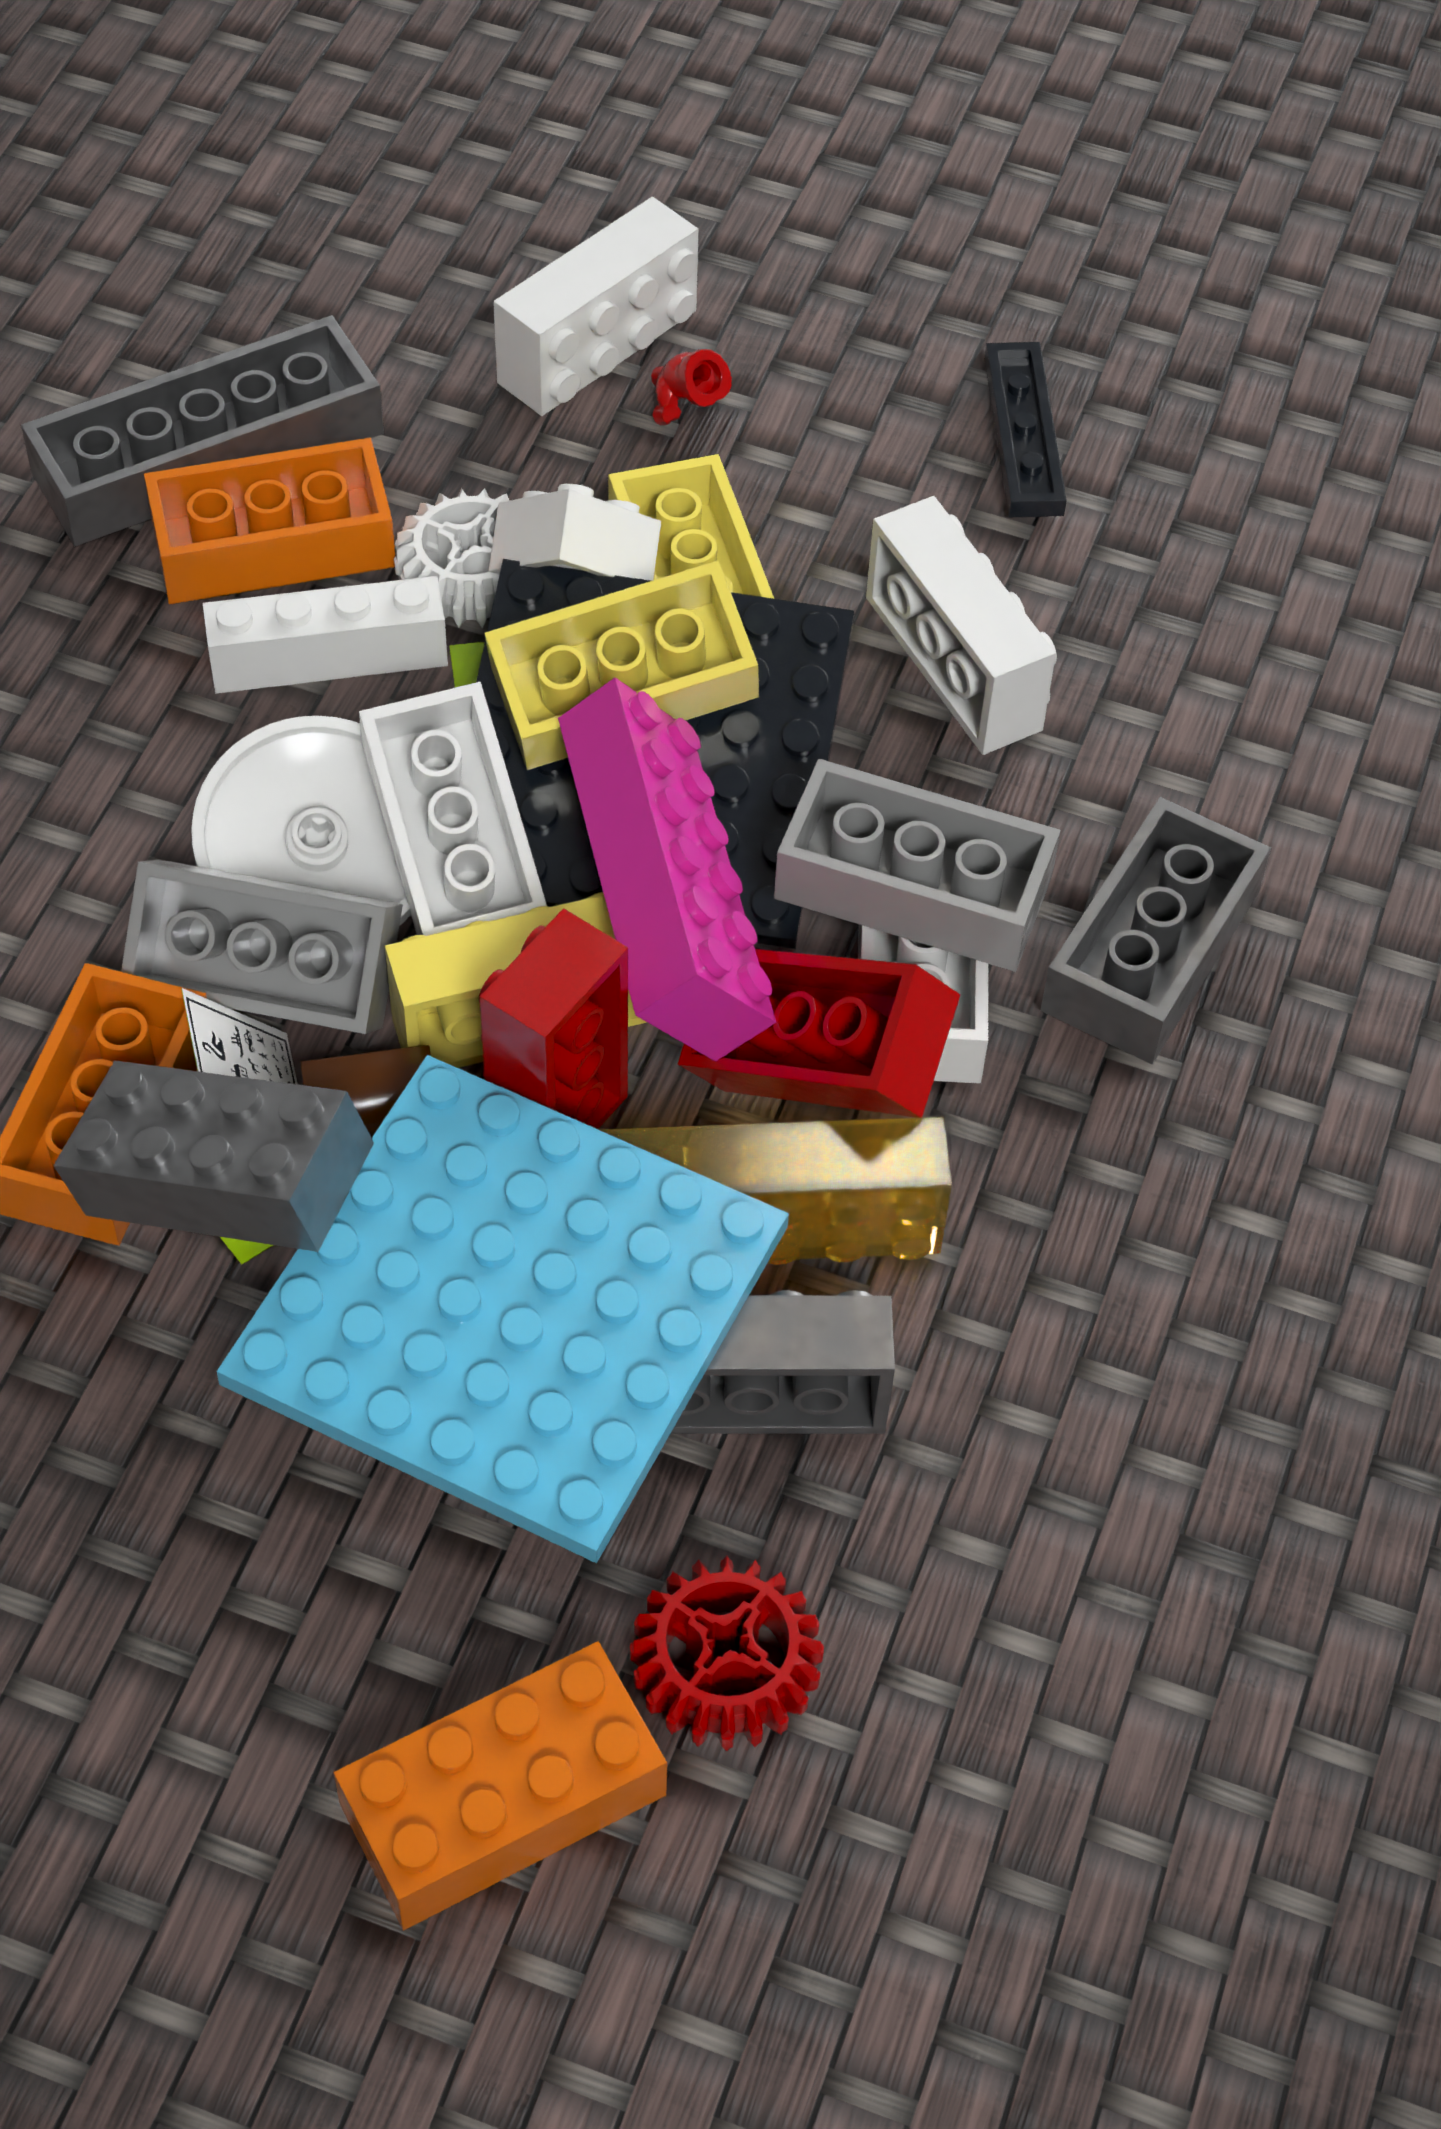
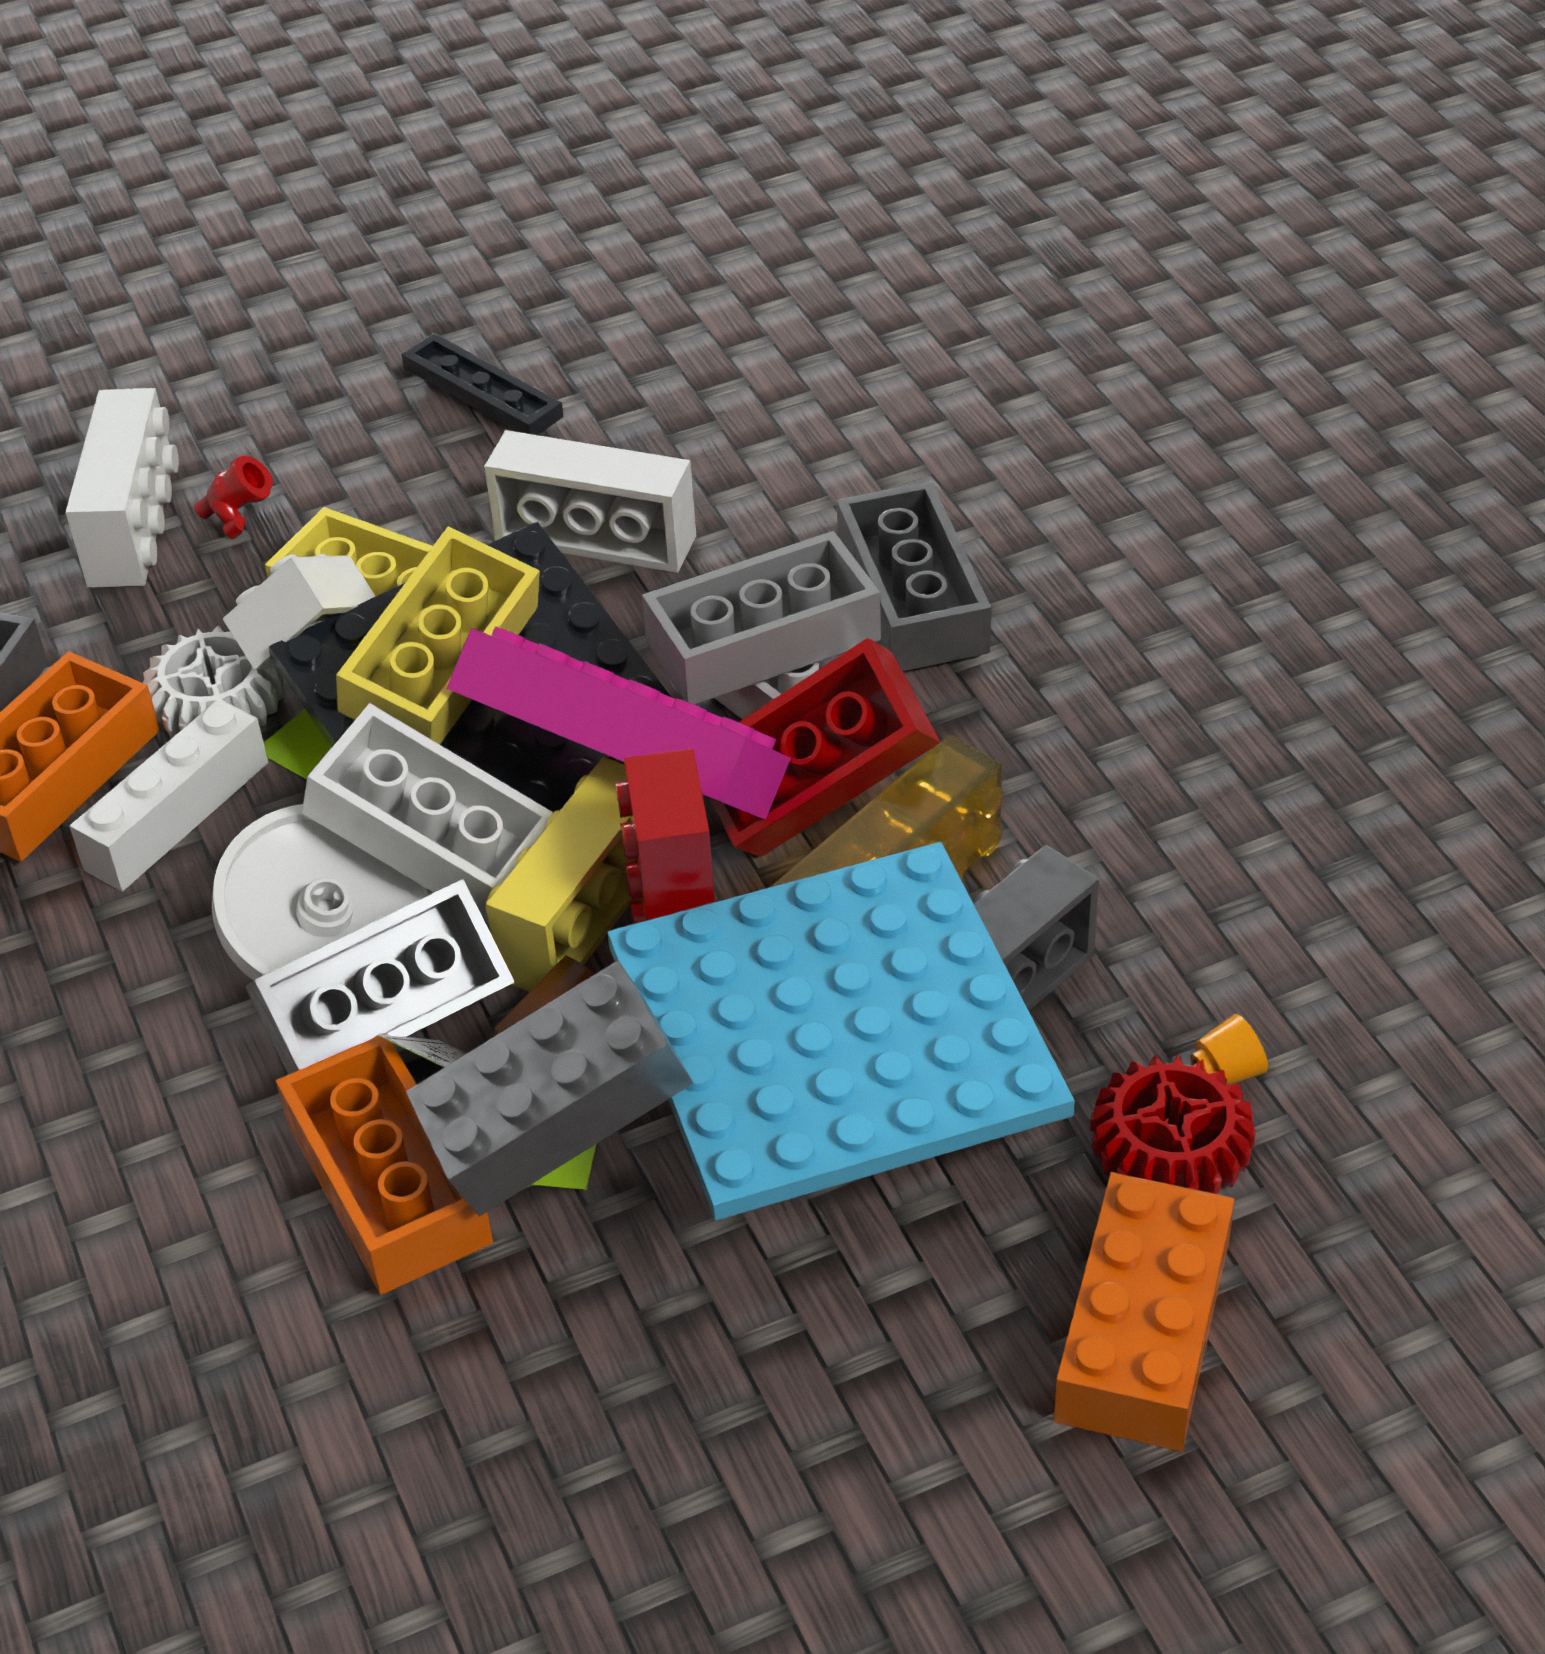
camera: 40 degrees left, 10 degrees down
none -> light orange hat [1190,1014,1268,1085]

